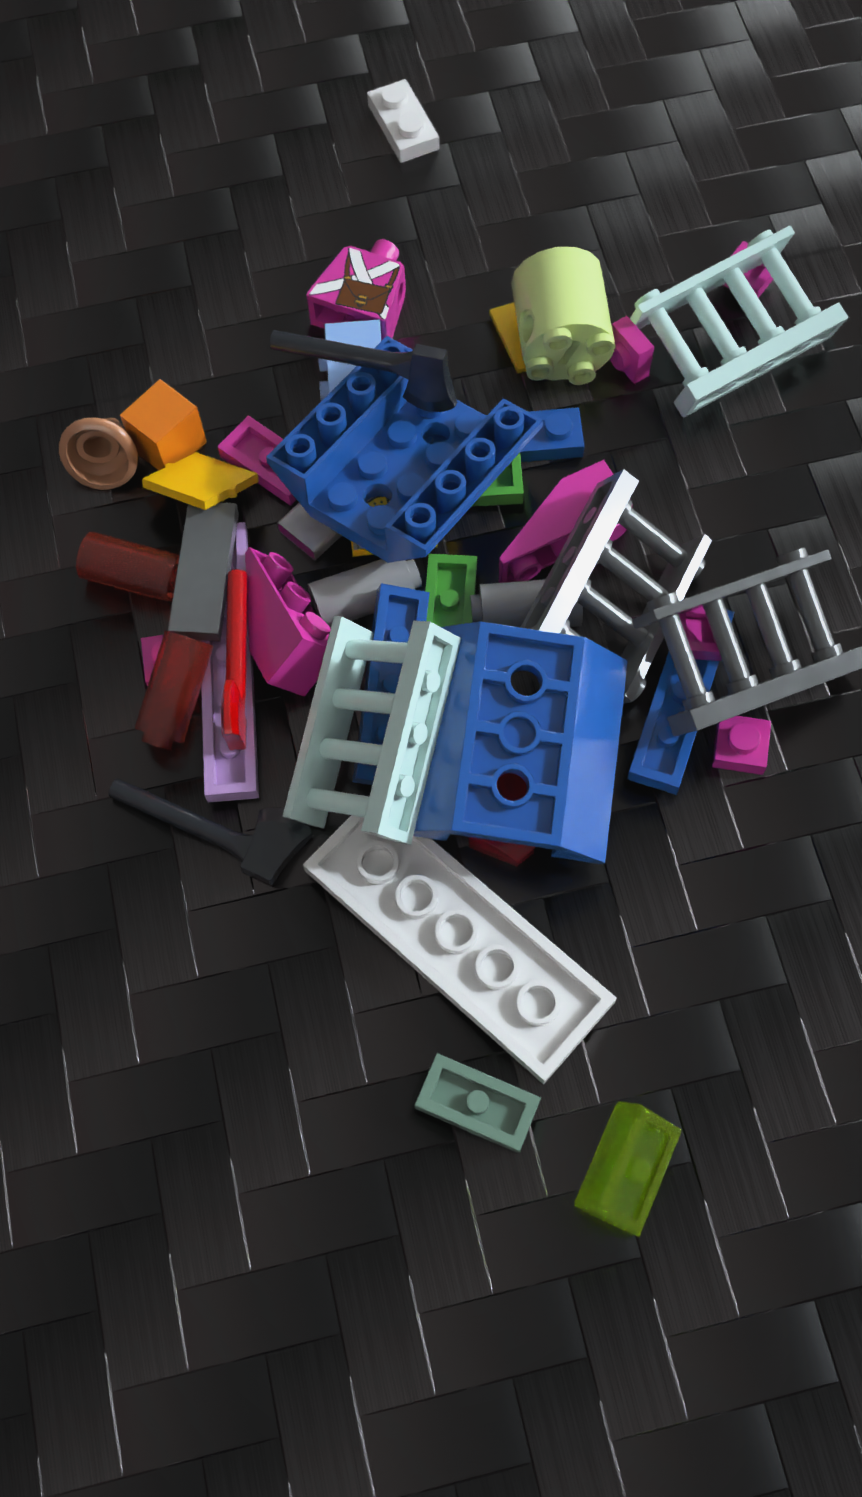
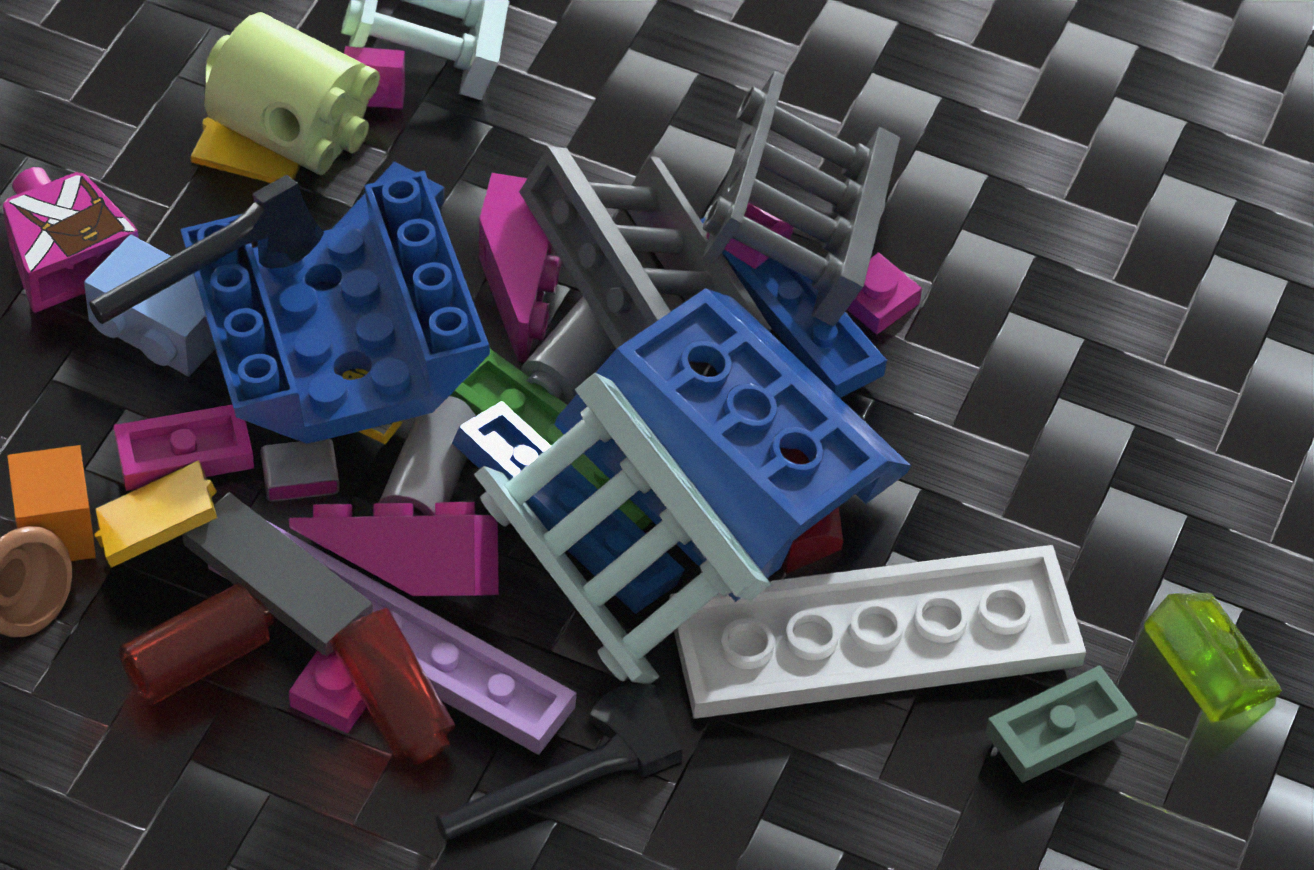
camera: 60 degrees left, 15 degrees down
red piece [221,569,247,750] -> none

